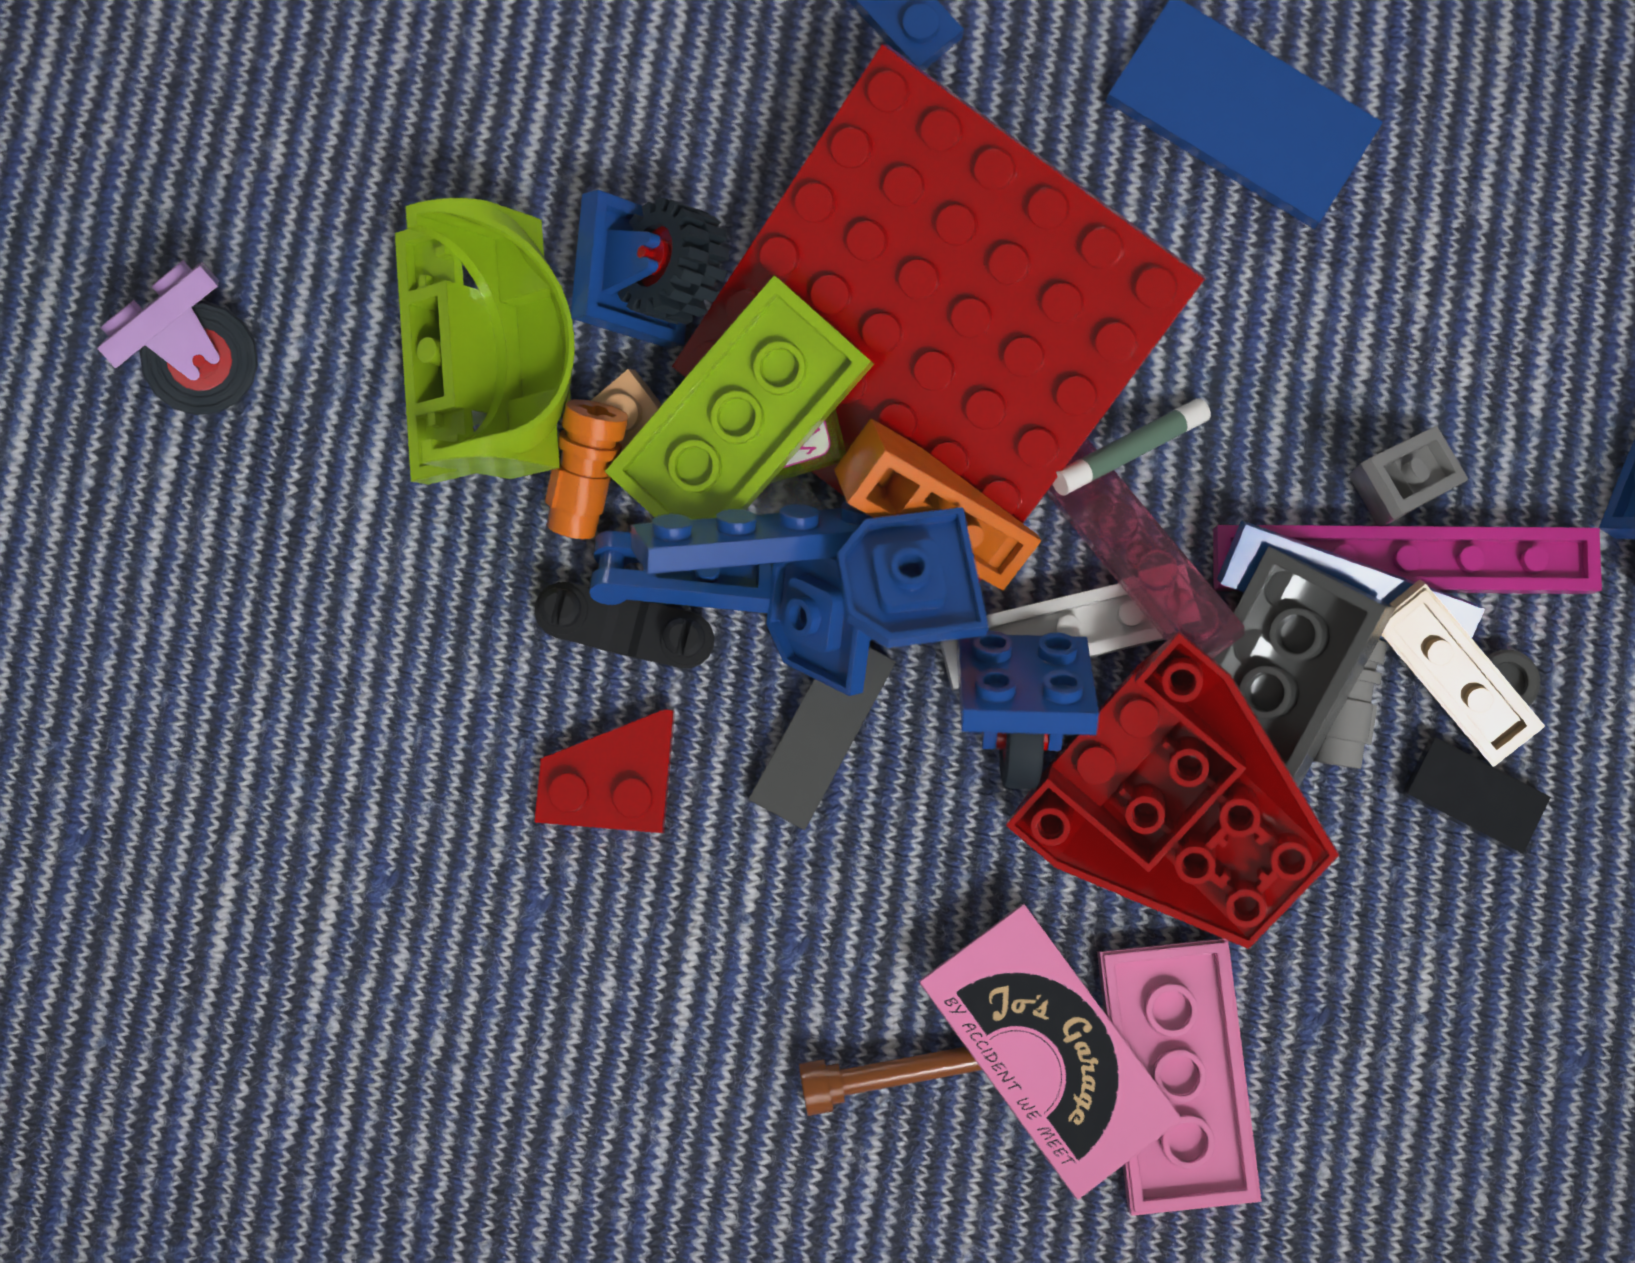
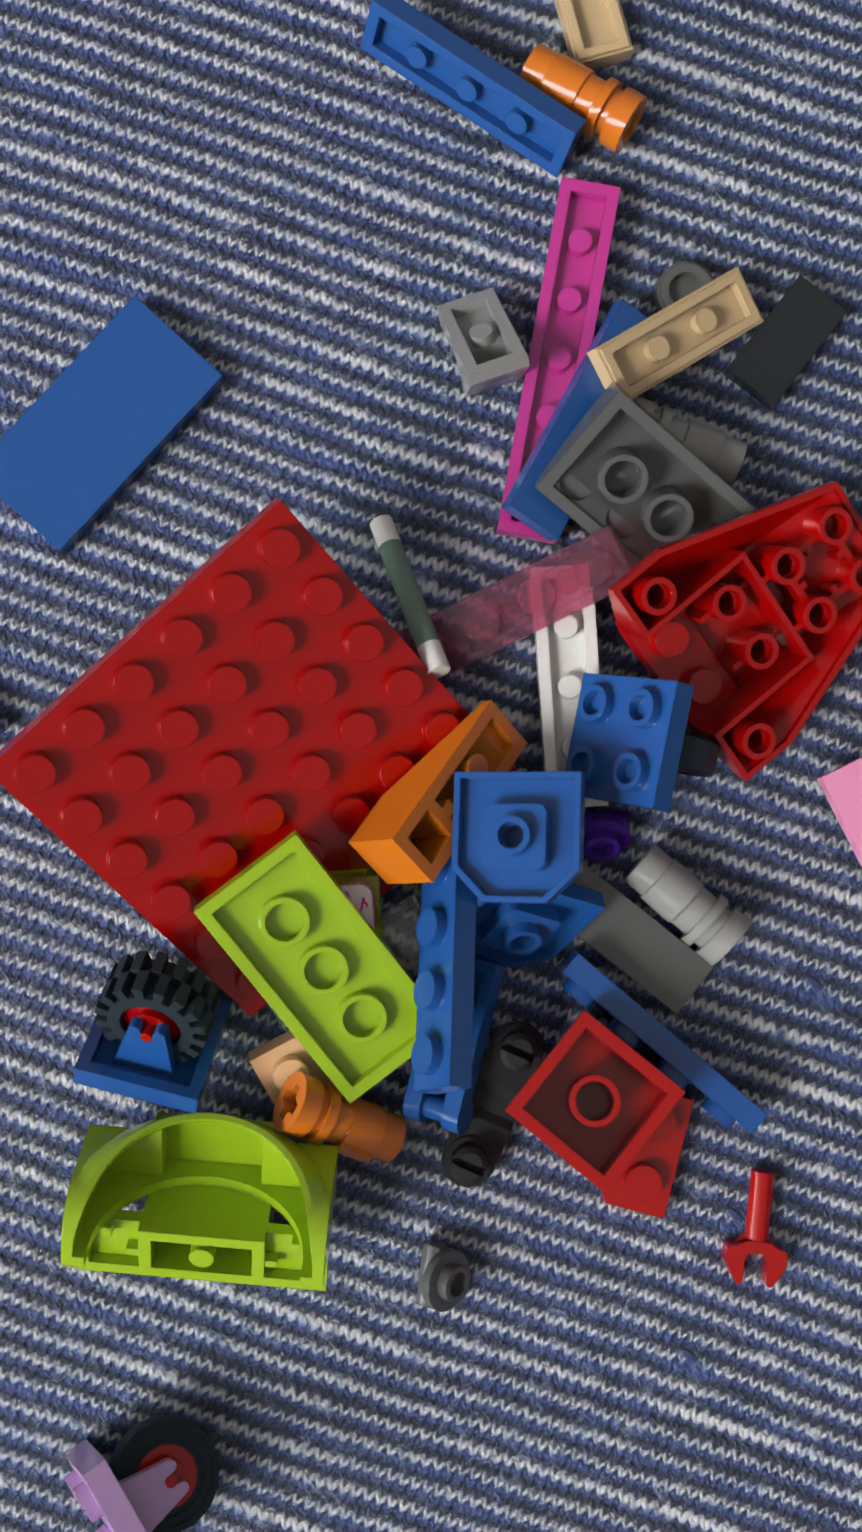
camera: 85 degrees left, 5 degrees up
none -> dark grey plate [415,1240,471,1312]
none -> red brick [505,1010,685,1194]
none -> blue plate [558,948,768,1134]
none -> dark purple plate [584,809,631,861]
none -> light grey axle [623,844,752,966]
none -> red bar [722,1168,788,1288]

